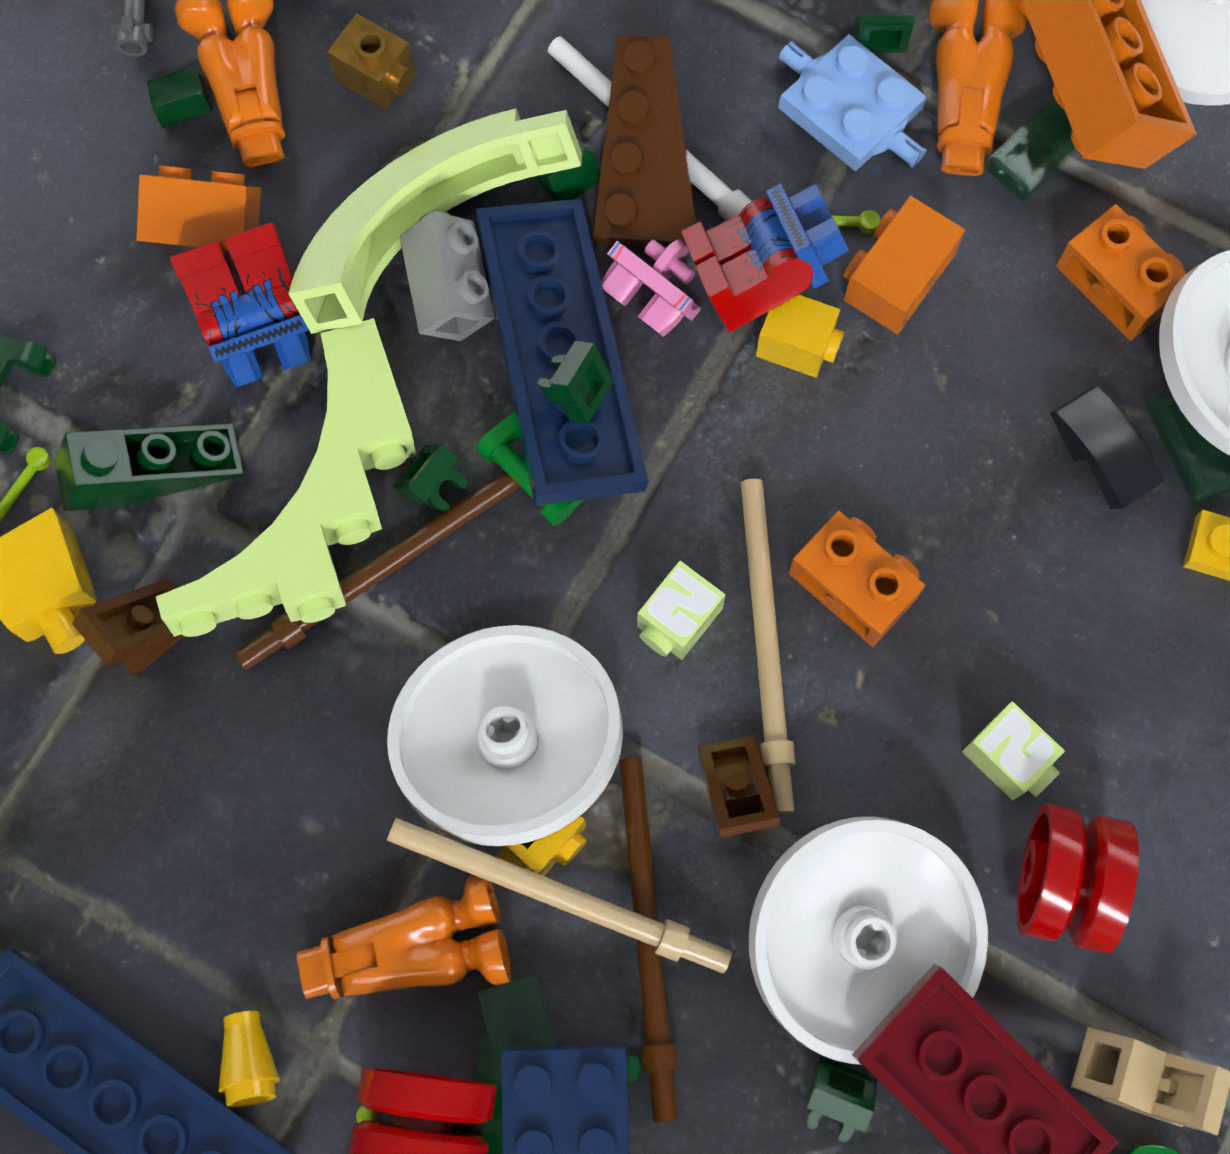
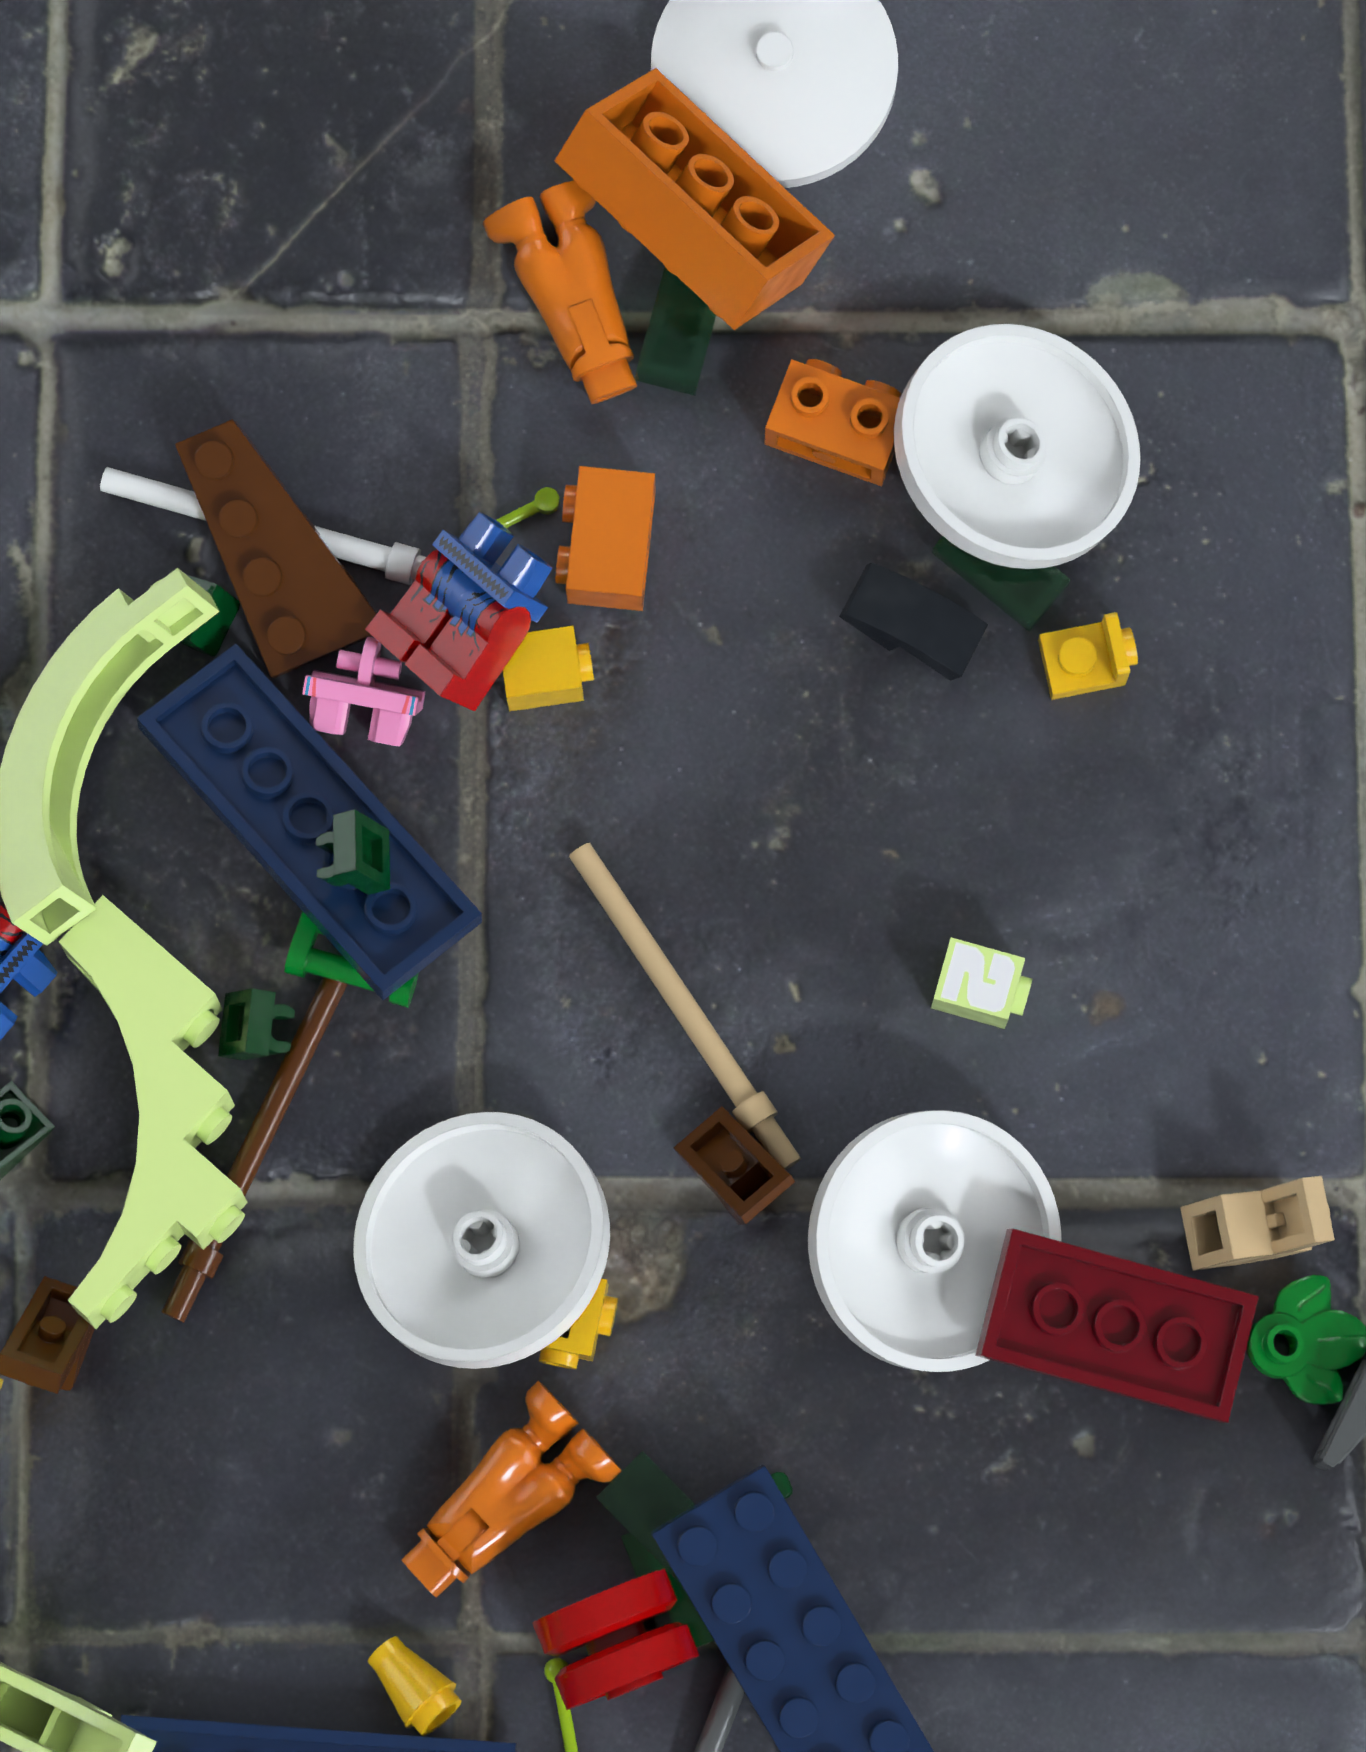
camera: 30 degrees left, 5 degrees up
tan bar [387,818,732,974] -> none
light grey brick [400,211,495,341] -> none
reddish brown bar [619,757,679,1122] -> none
brick [637,561,726,660] -> none
light blue plate [778,34,927,172] -> none
orange brick [788,510,926,648] -> none
dark green tile [806,1056,877,1143] -> none
dark green slope [854,15,915,53] -> none
red wheel [1016,803,1139,954] -> none

